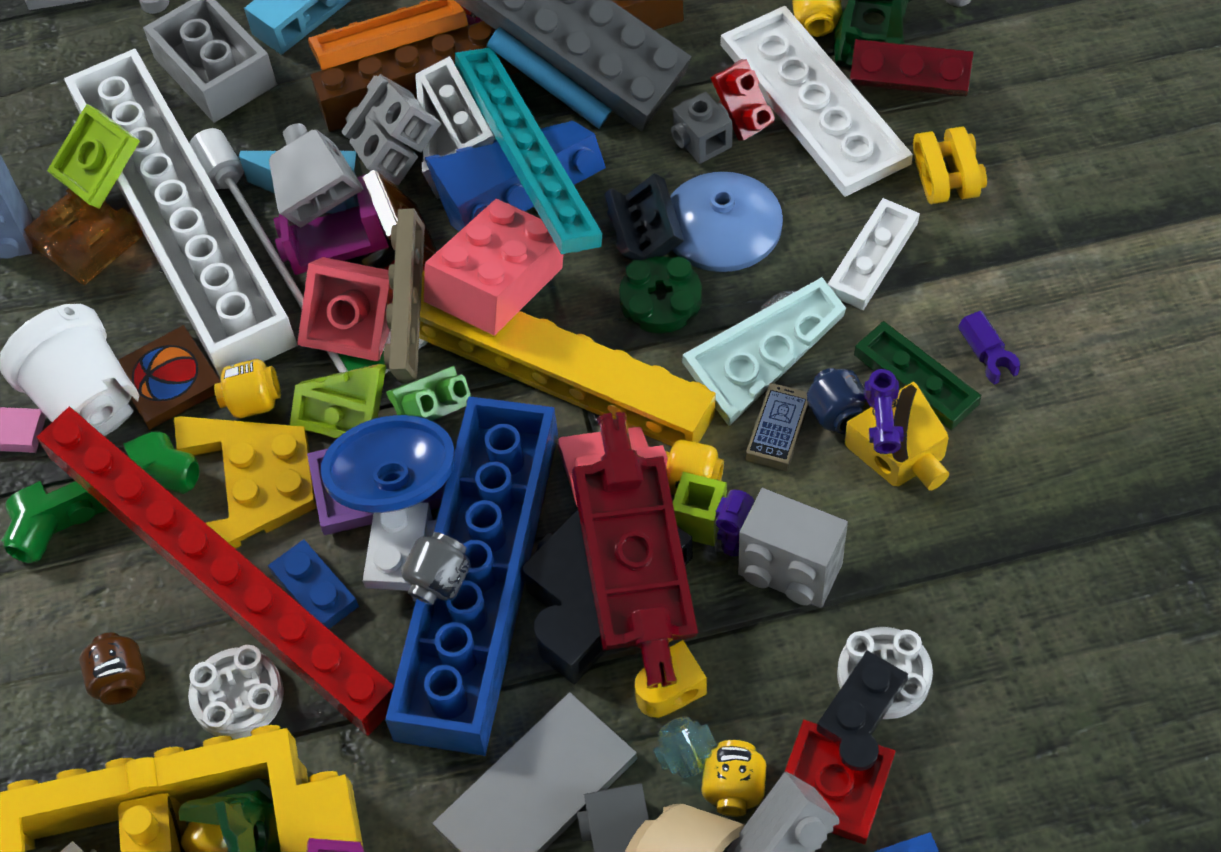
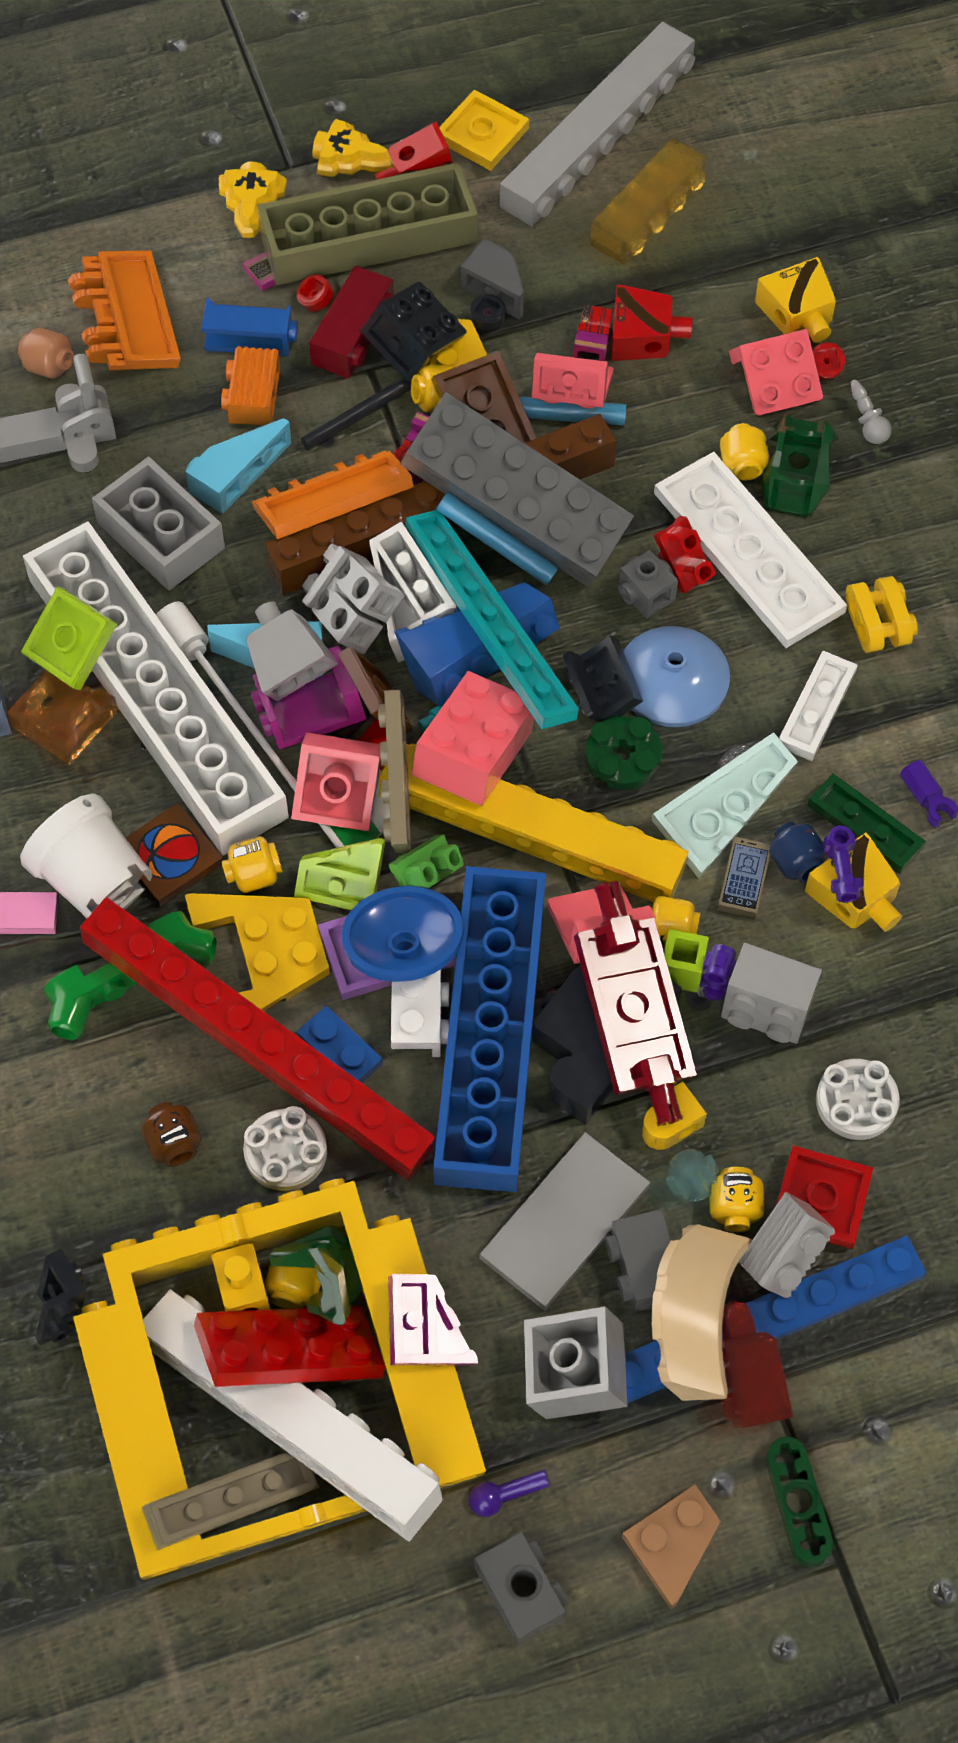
camera: 10 degrees left, 5 degrees up
dark grey head [401,532,471,605] -> none
black hinge [816,650,908,771] -> none
dark red brick [850,39,974,97] -> none

